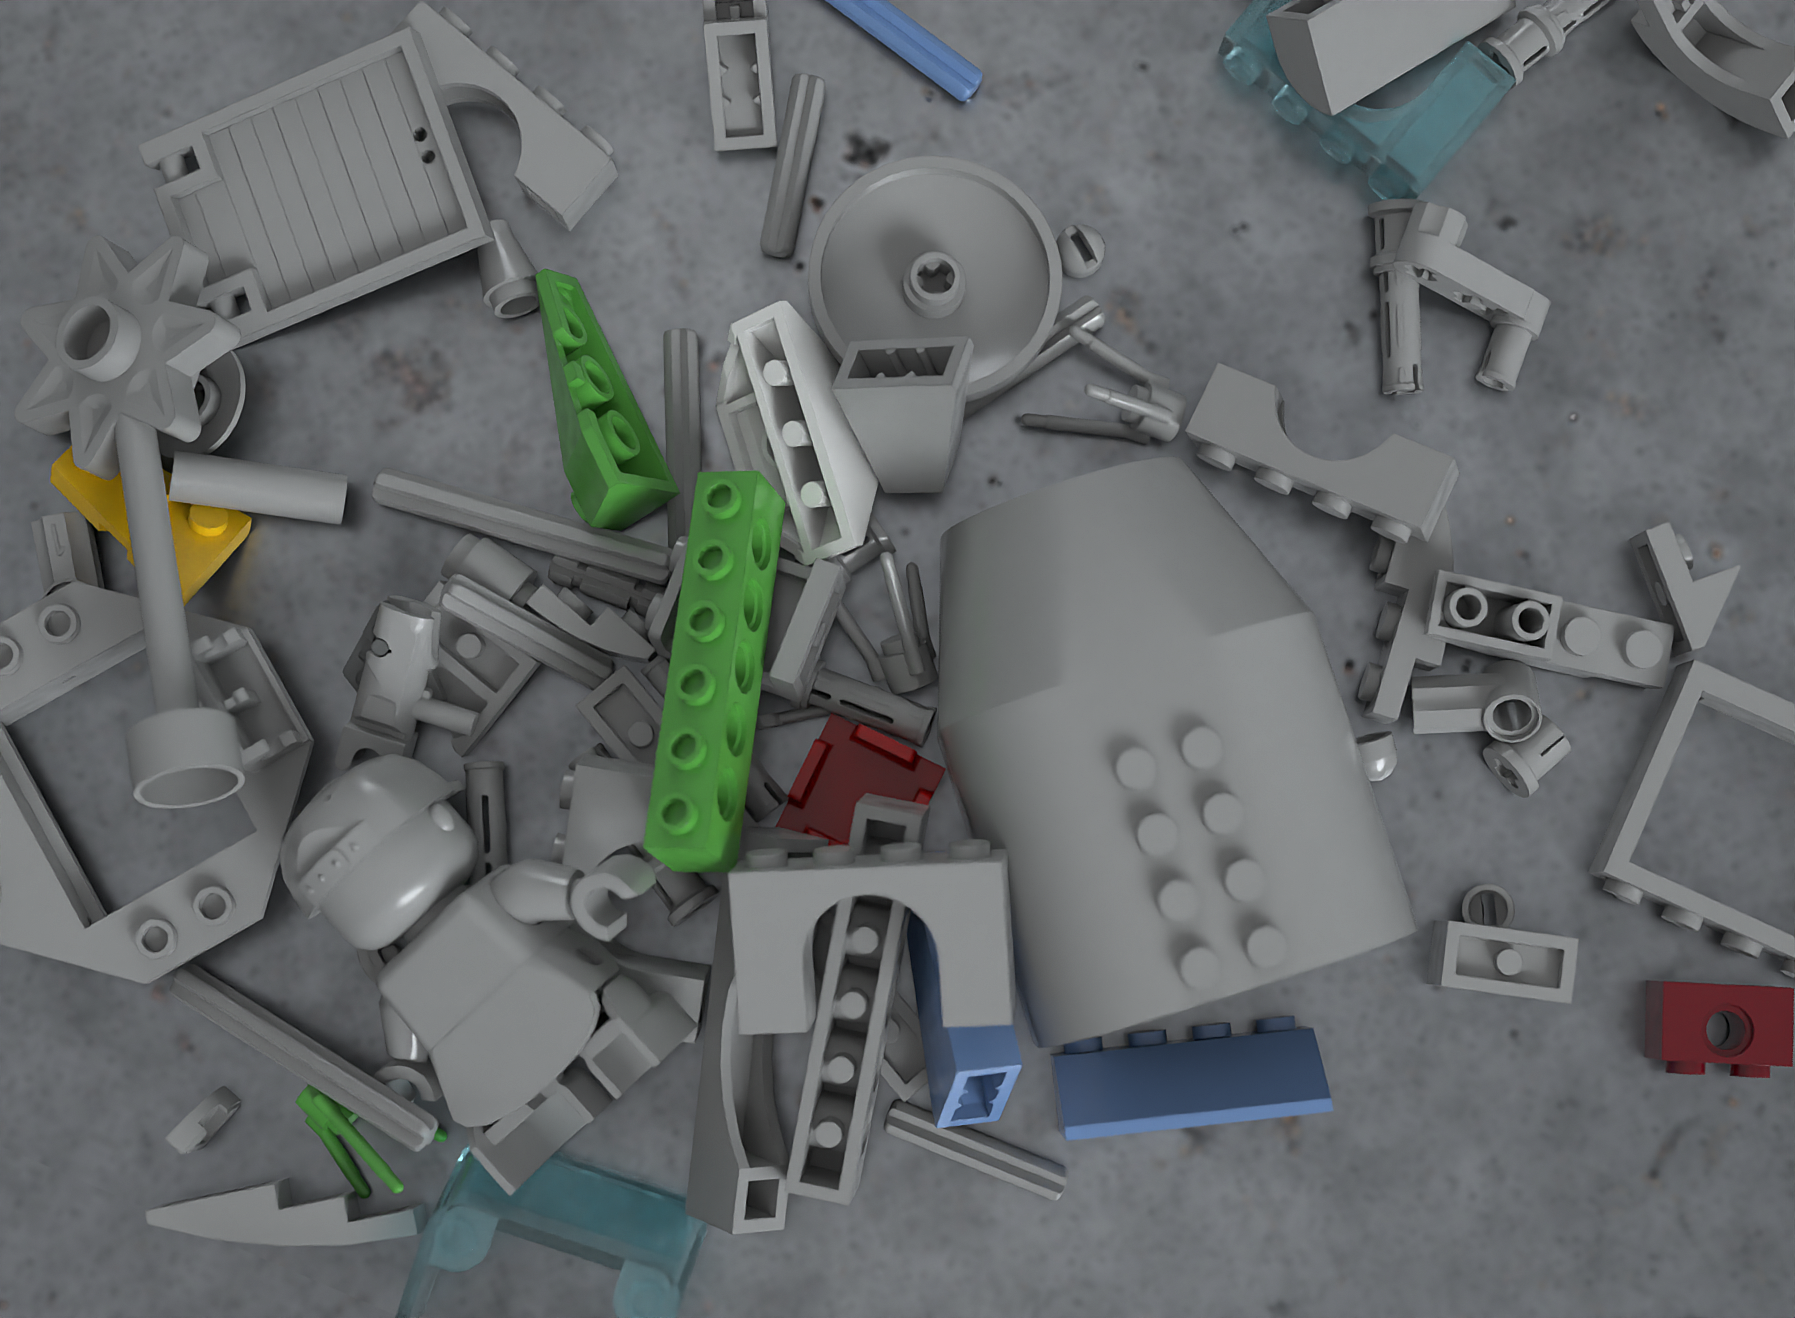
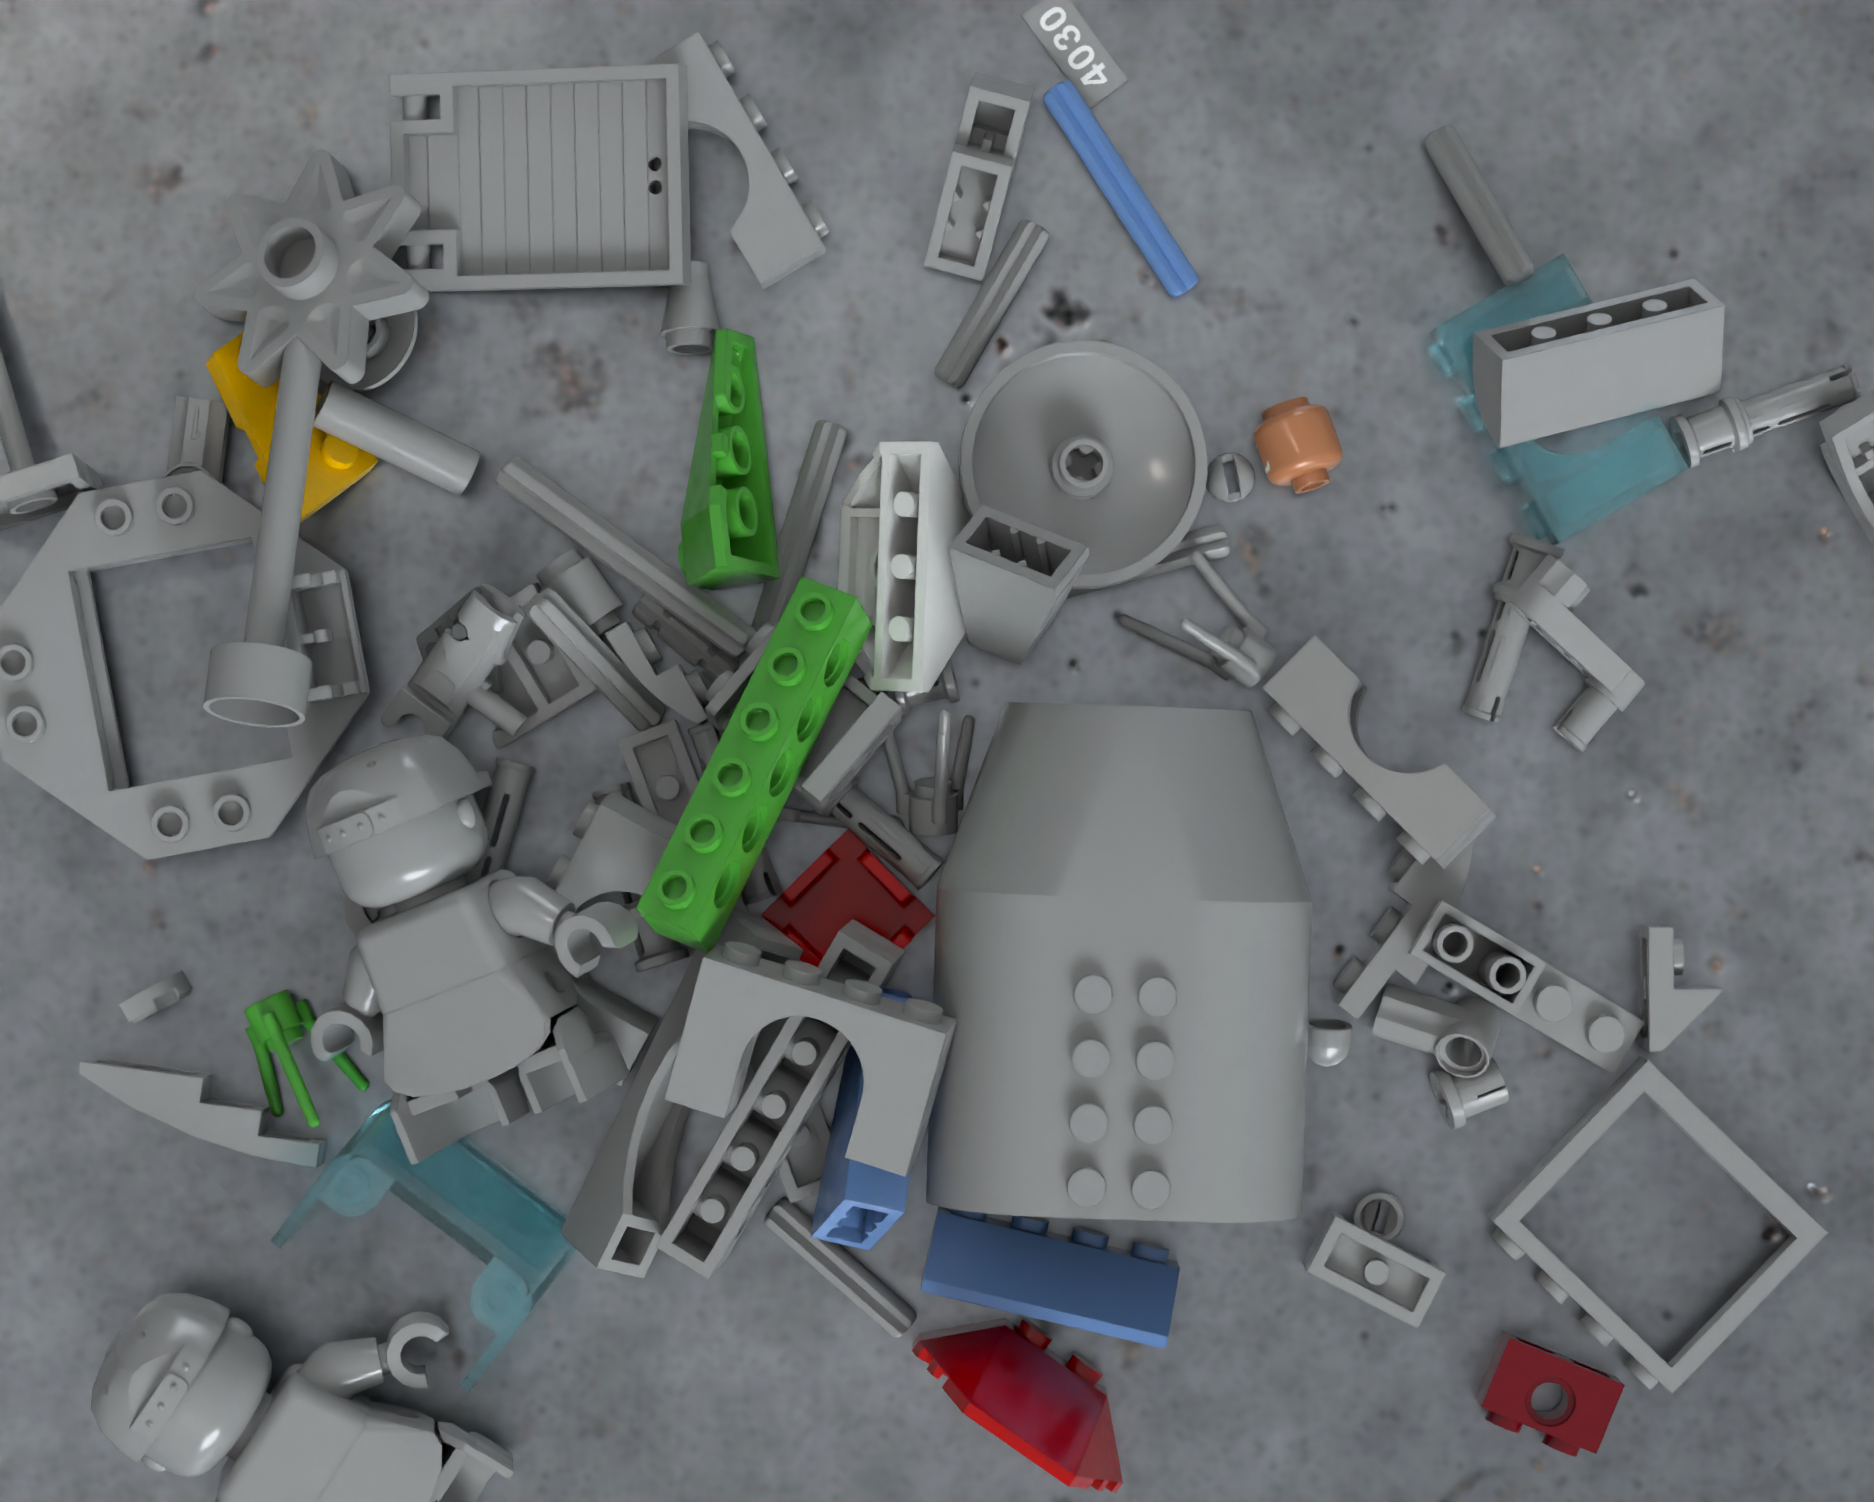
camera: 20 degrees right, 5 degrees up
light grey axle [169,964,439,1151] -> none
none -> red wedge [912,1318,1123,1493]
none -> nougat head [1254,397,1343,494]

